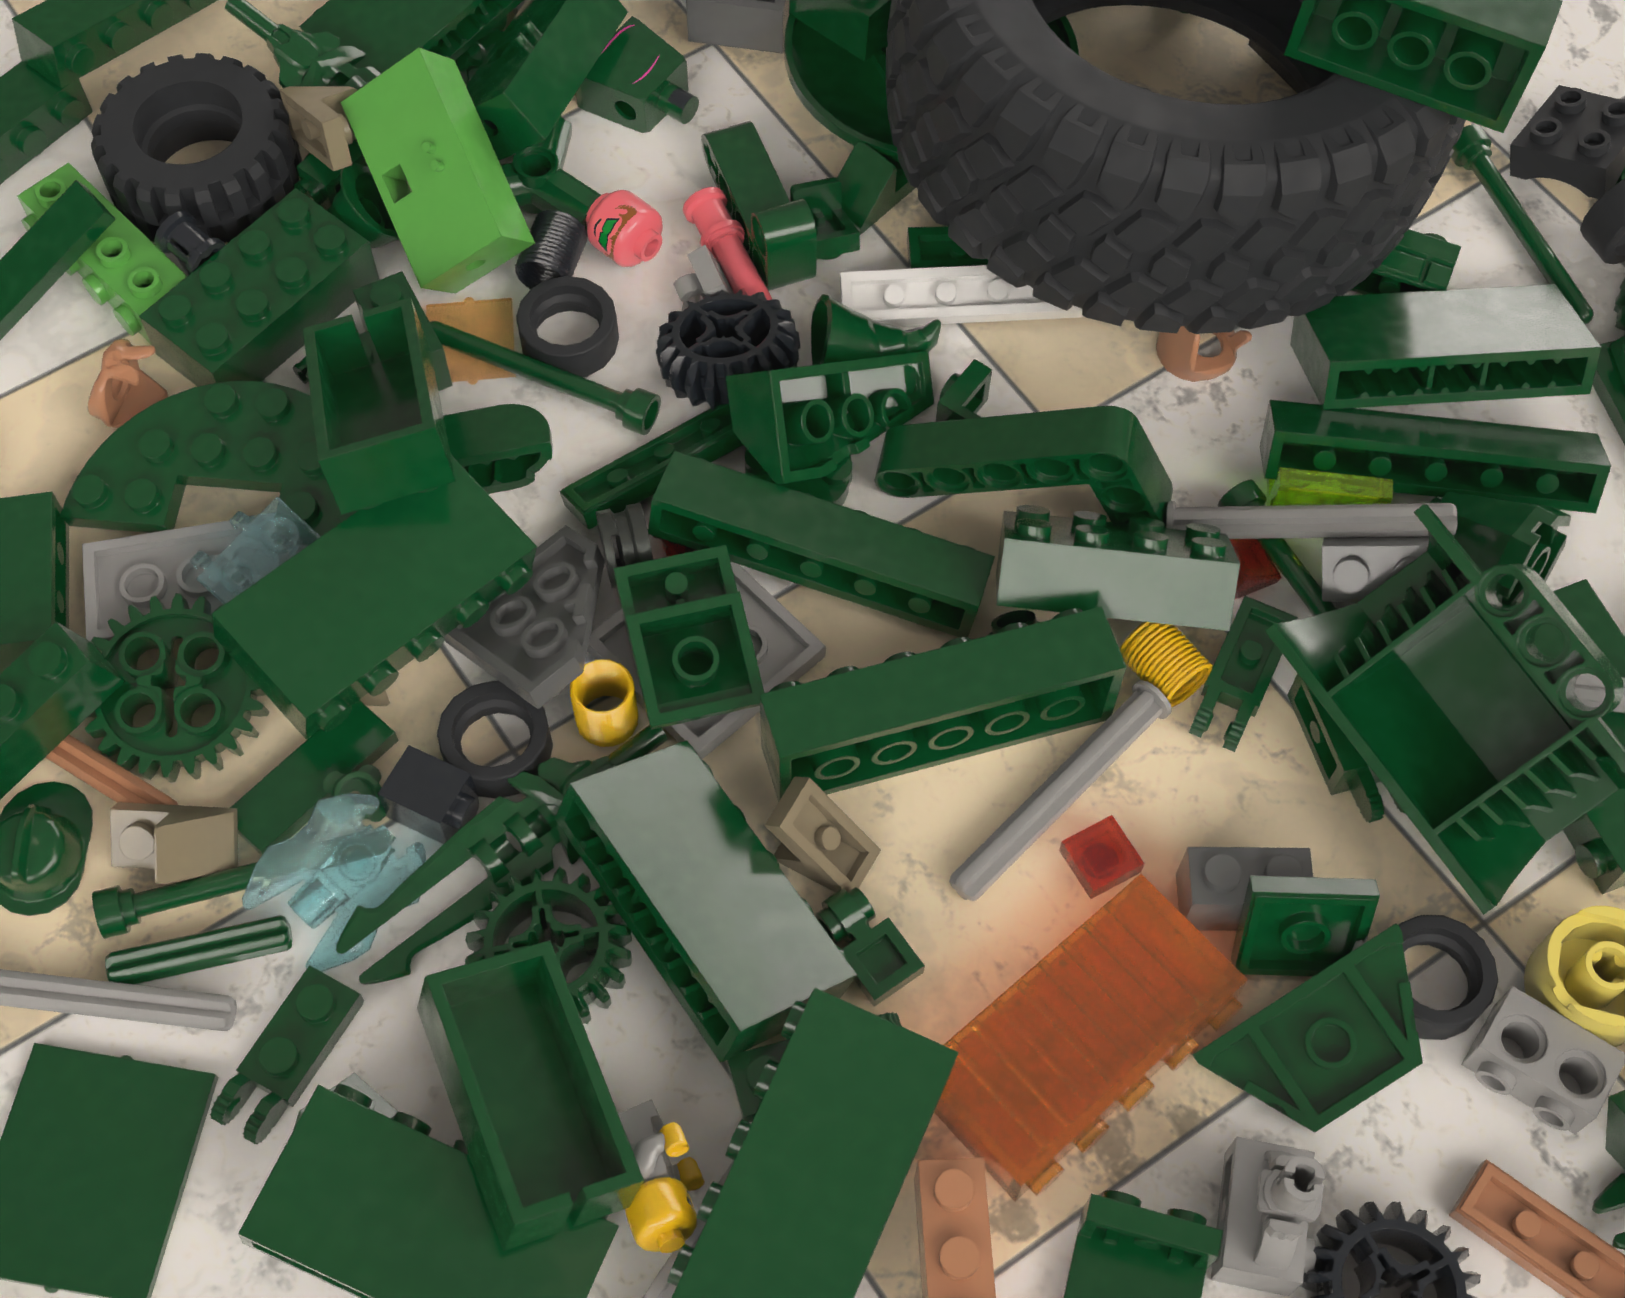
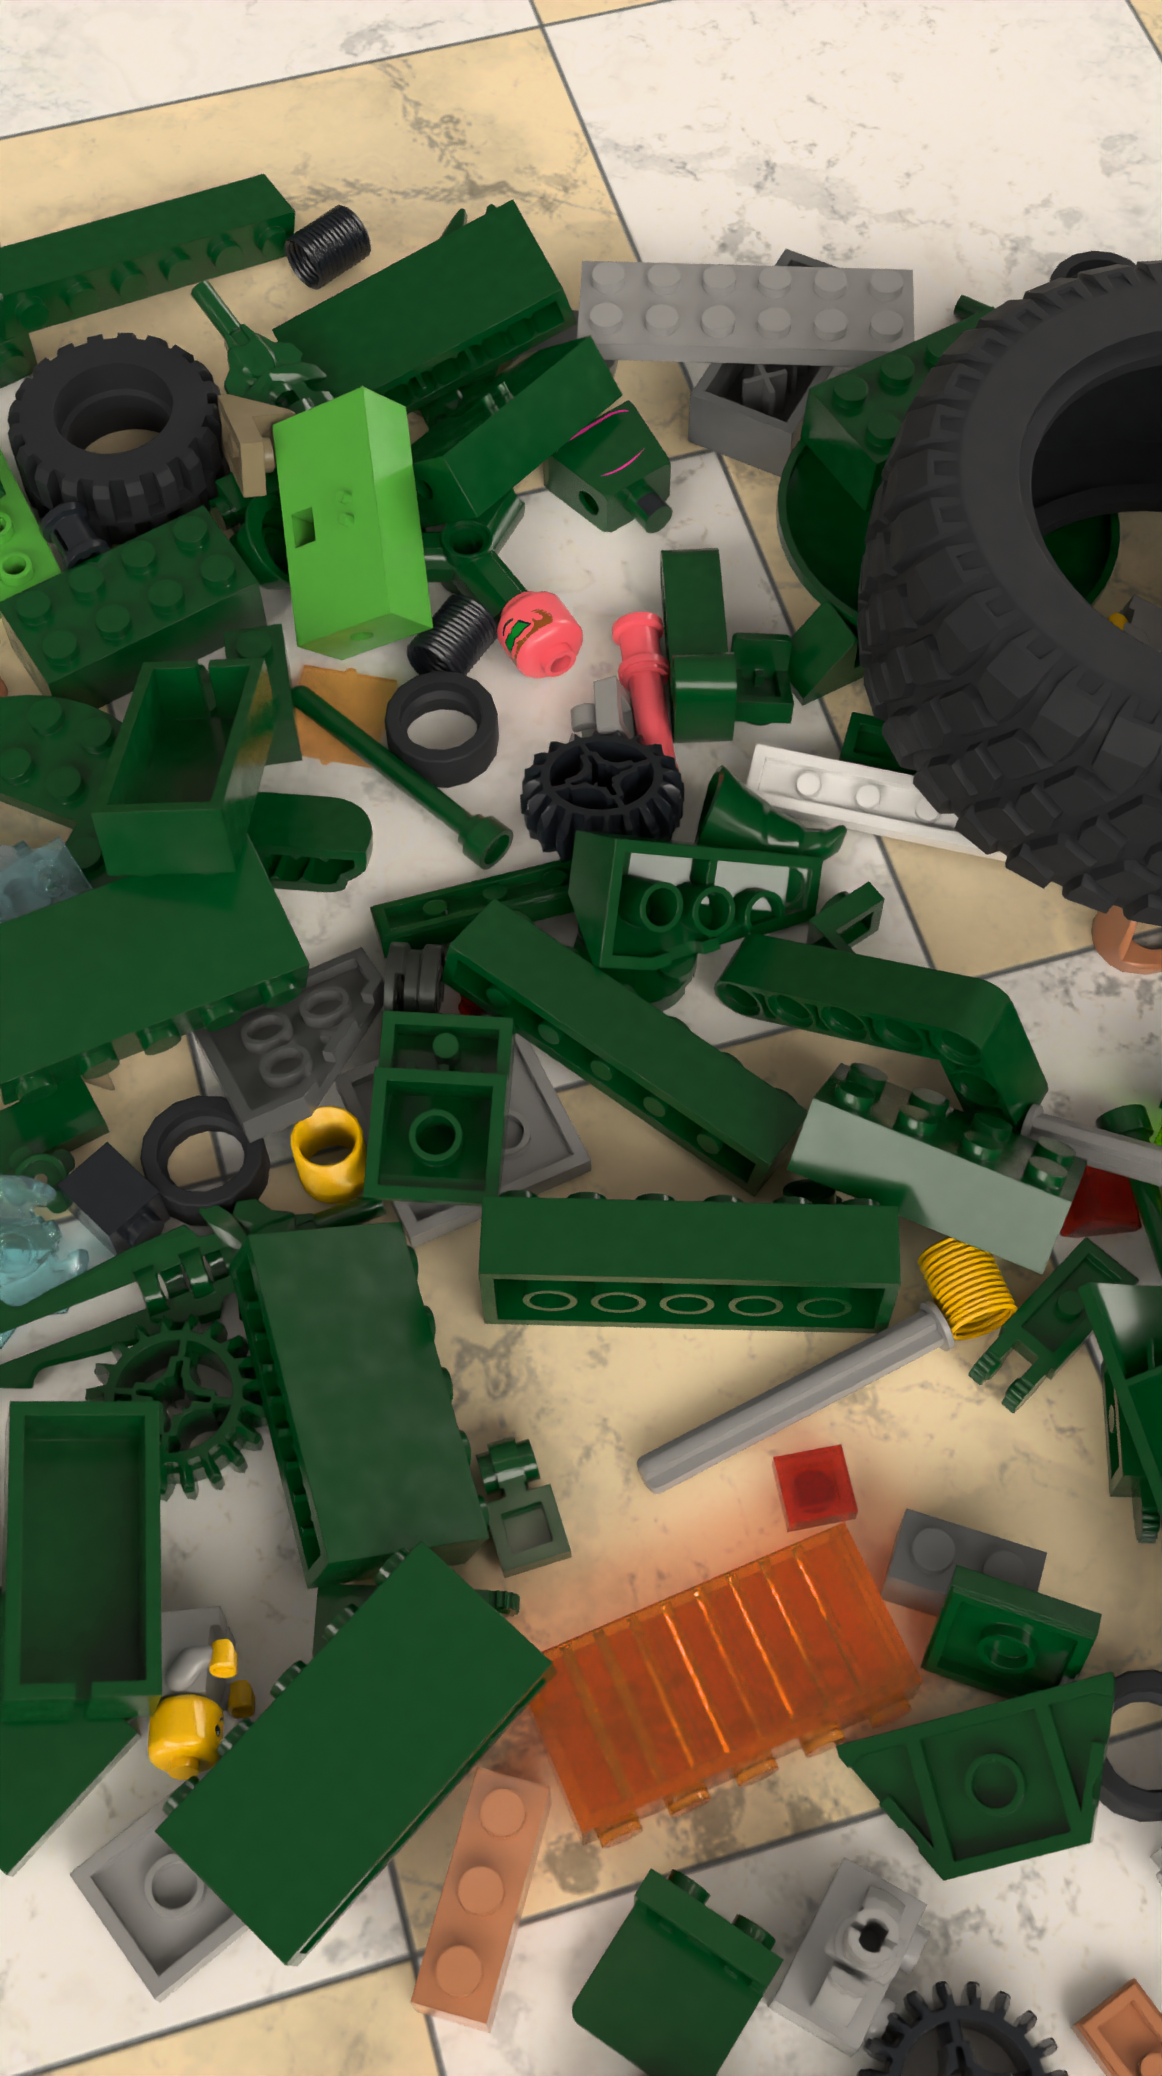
camera: 20 degrees right, 0 degrees up
dark tan slope [764,777,881,893] -> none

